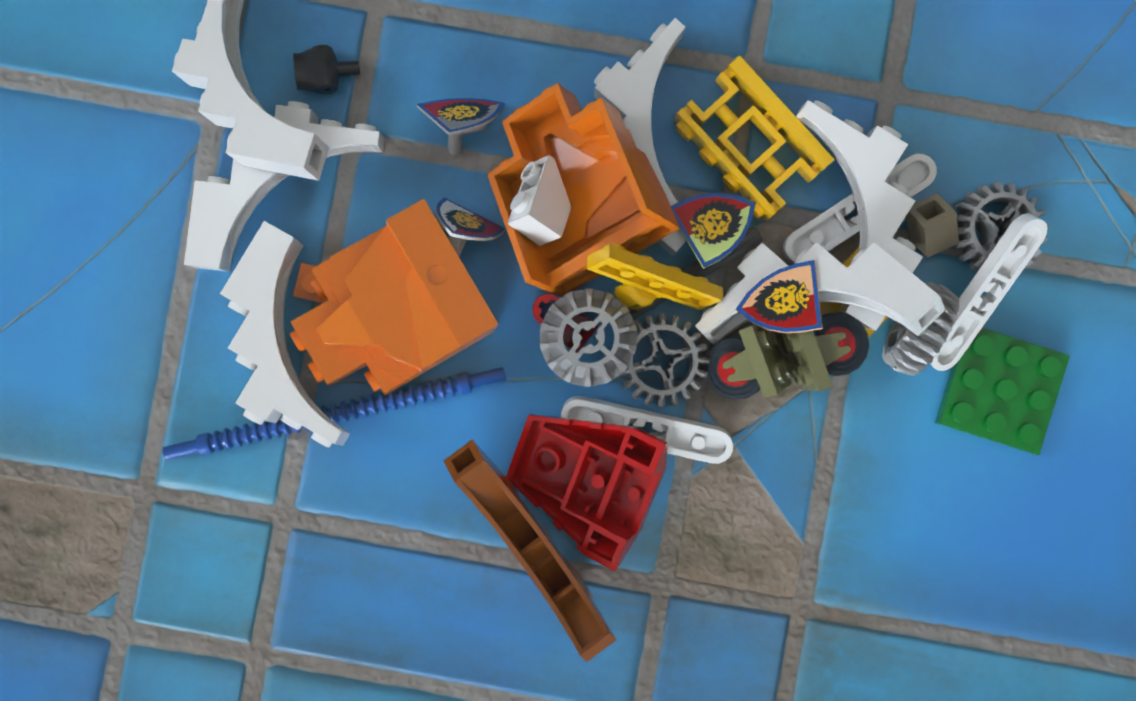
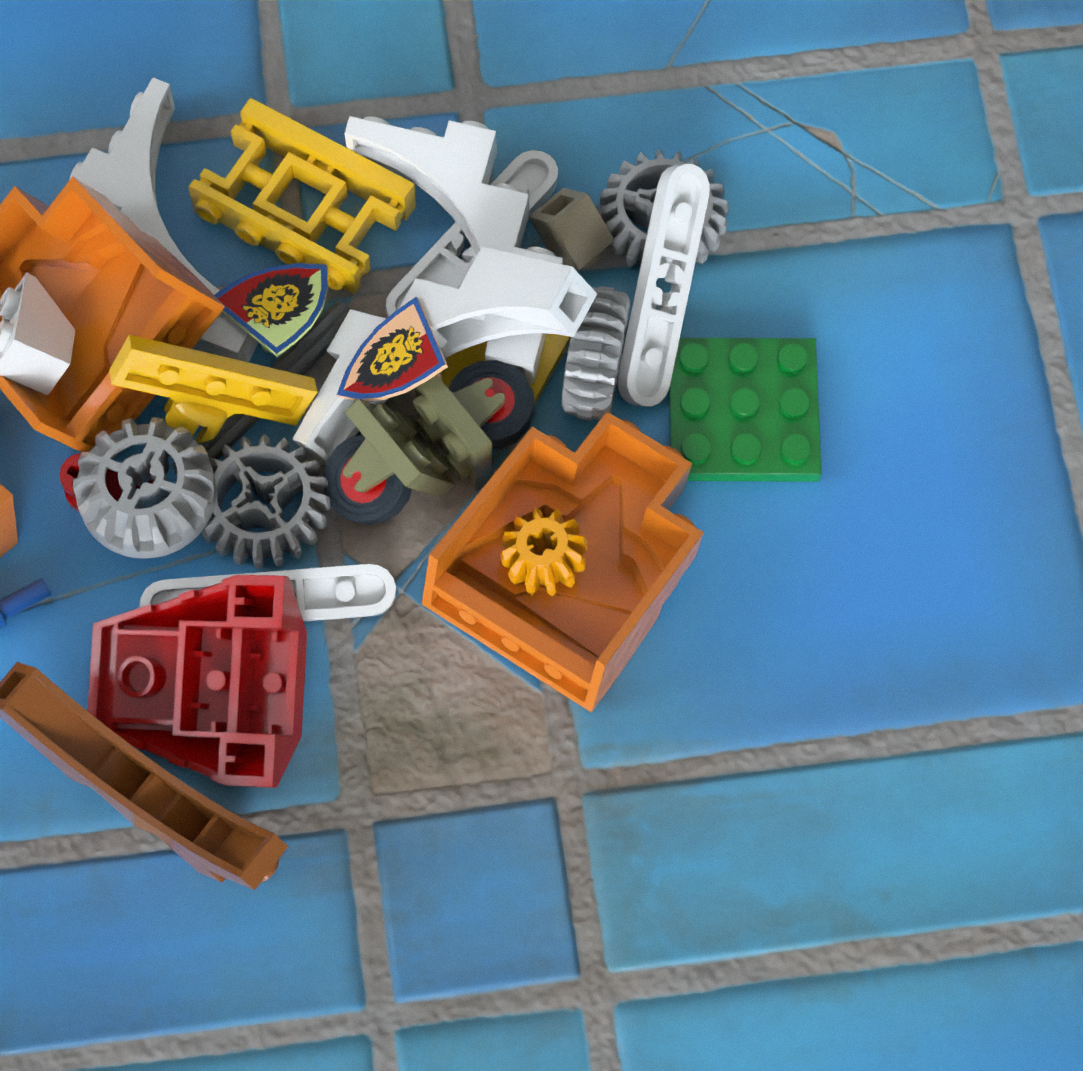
camera: 15 degrees left, 20 degrees down
none -> orange panel [422,412,704,713]
none -> light orange gear [500,507,588,597]

